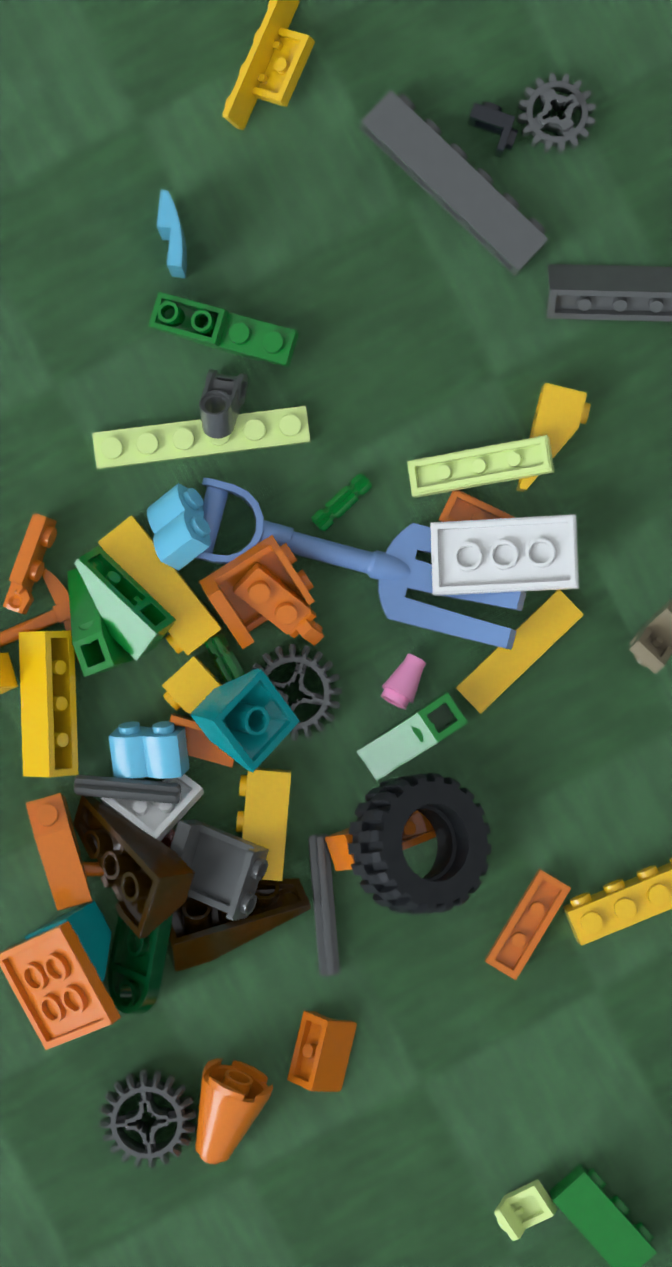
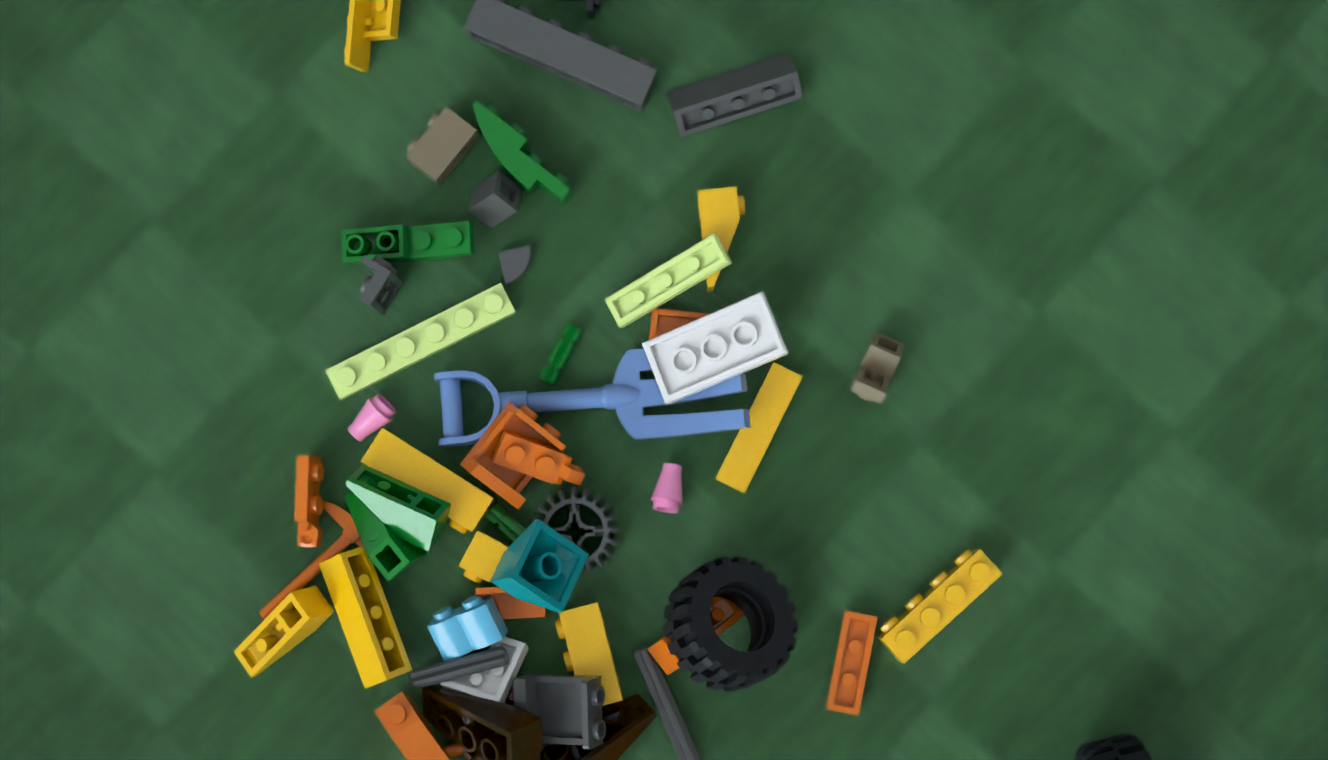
camera: 20 degrees left, 5 degrees down
medium azure brick [147,483,211,571] -> none
medium azure slope [156,190,187,278] -> none
dark grey piece [199,369,248,438] -> none
slope [357,691,468,781] -> none
none -> bright pink cone [347,394,396,442]
none -> dark grey bracket [359,255,403,315]
none -> dark tan brick [405,106,480,187]
none -> dark grey panel [468,170,522,228]
none -> green slope [472,100,572,205]
none -> dark grey tile [498,245,531,285]

